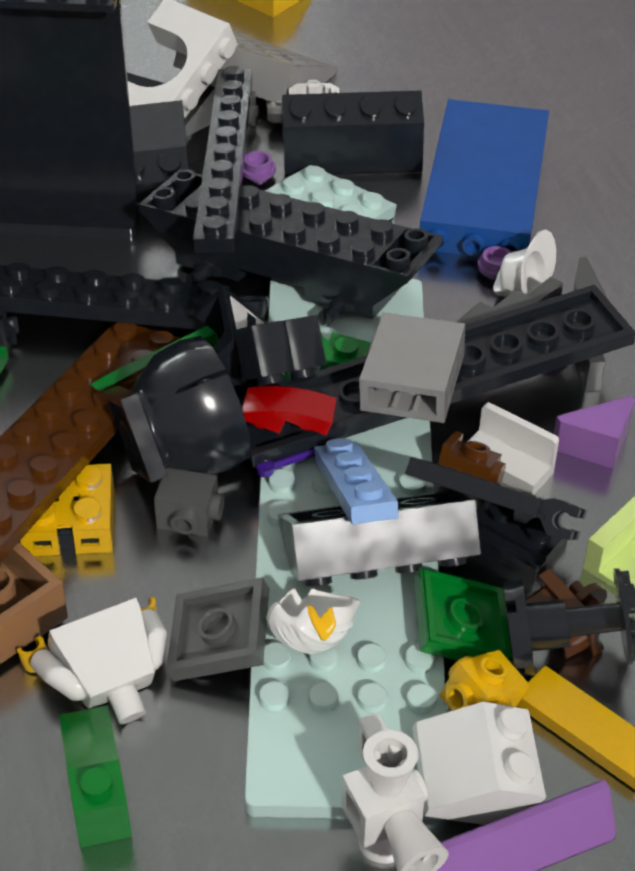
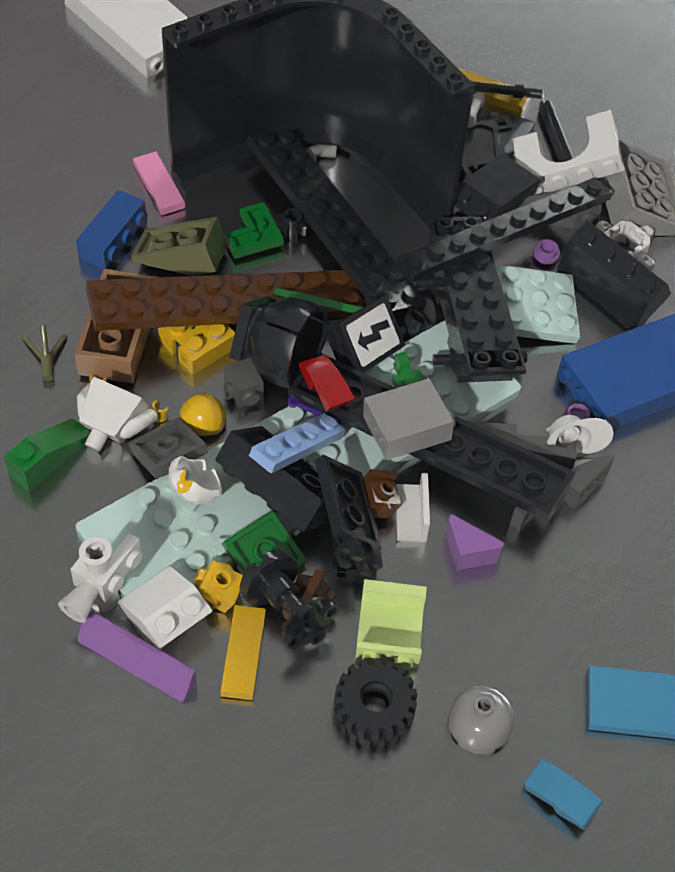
camera: 50 degrees right, 10 degrees up
black brick [234,315,327,387] -> none
none -> yellow hair [179,393,227,437]

